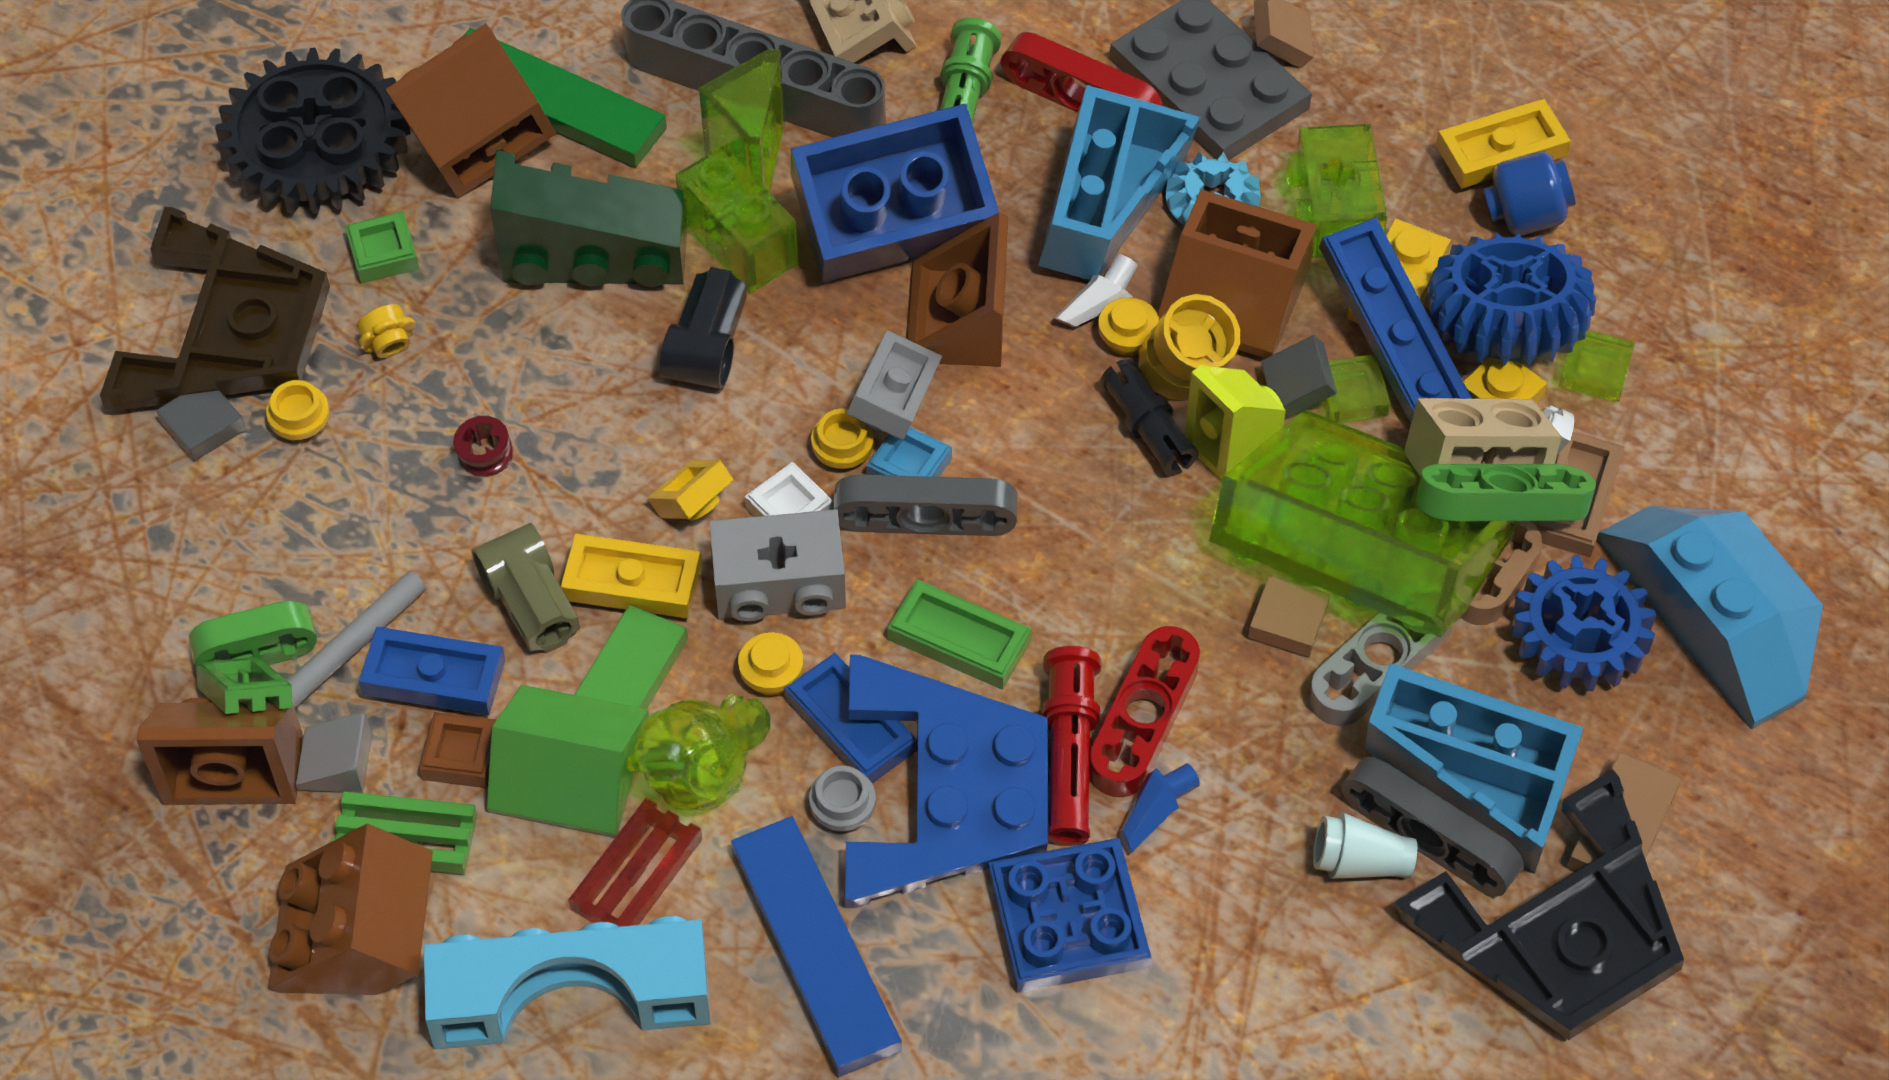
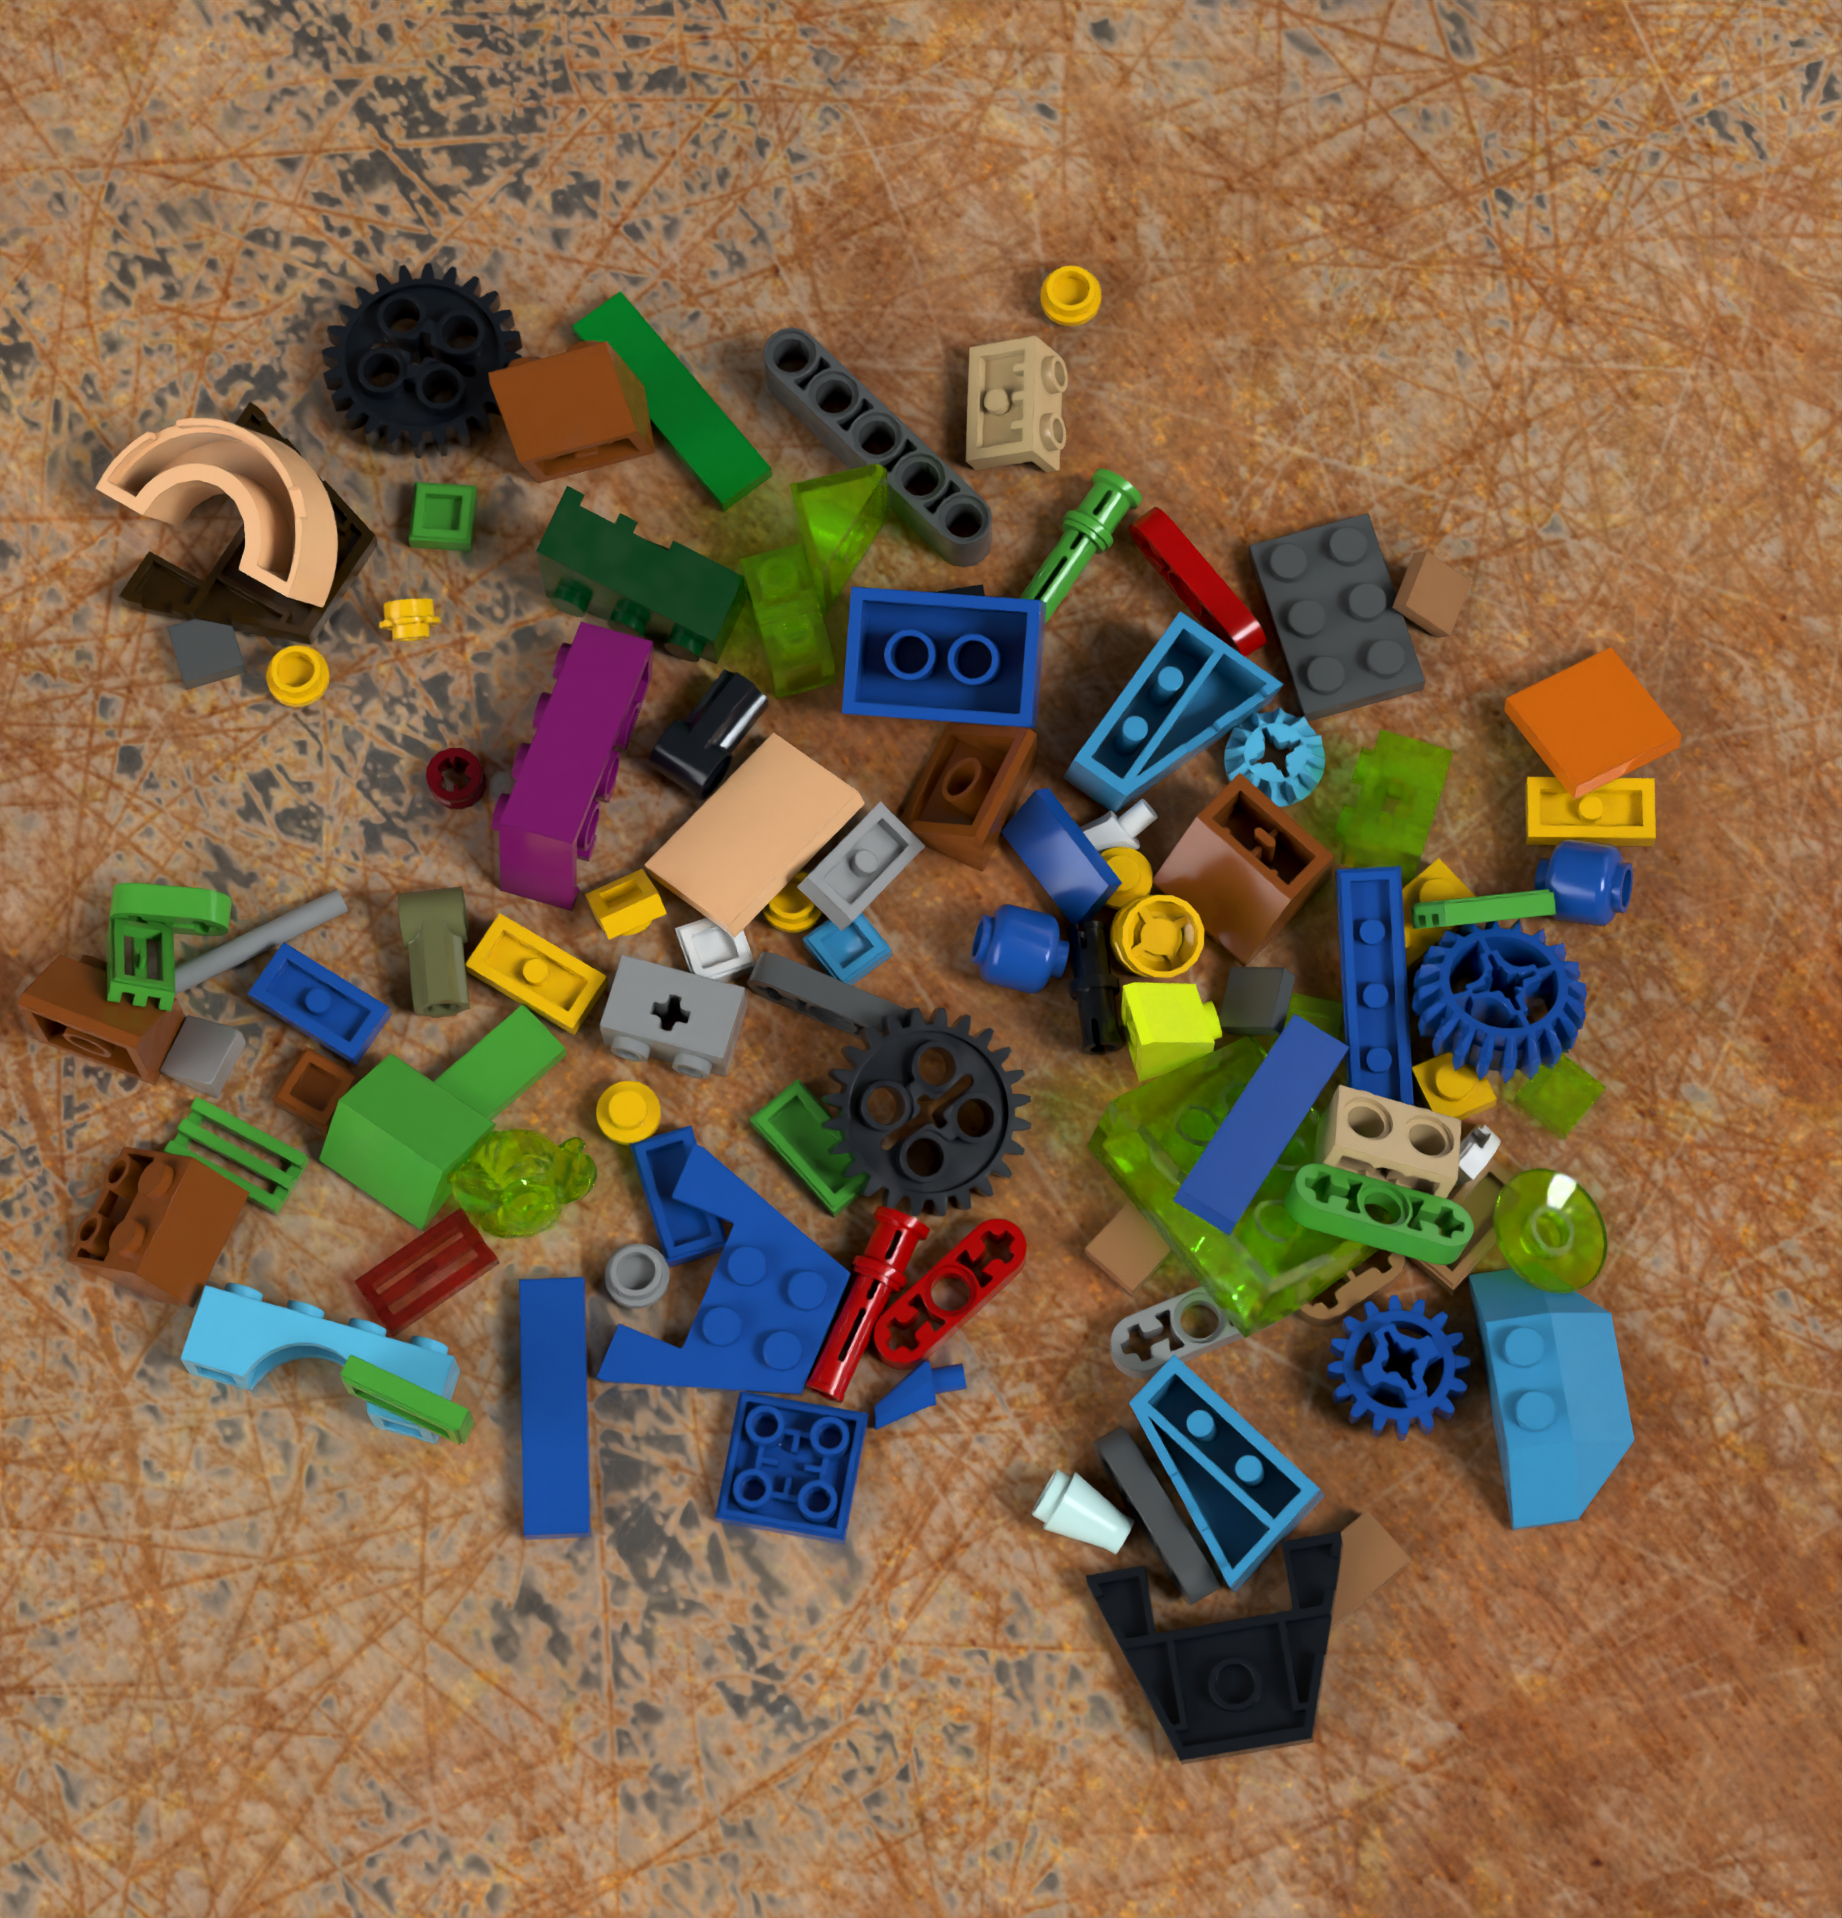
camera: 25 degrees right, 15 degrees up
none -> light nougat brick [95,418,338,608]
none -> bright green tile [340,1354,475,1445]
none -> magenta wedge [491,622,653,911]
none -> light nougat tile [644,732,865,938]
none -> black gear [821,1008,1031,1217]
none -> blue head [971,904,1069,994]
none -> blue tile [1001,788,1122,926]
none -> blue tile [1173,1013,1349,1235]
none -> bright green tile [1411,889,1556,929]
none -> clear neon green dish [1493,1168,1608,1294]
none -> orange tile [1504,647,1682,800]

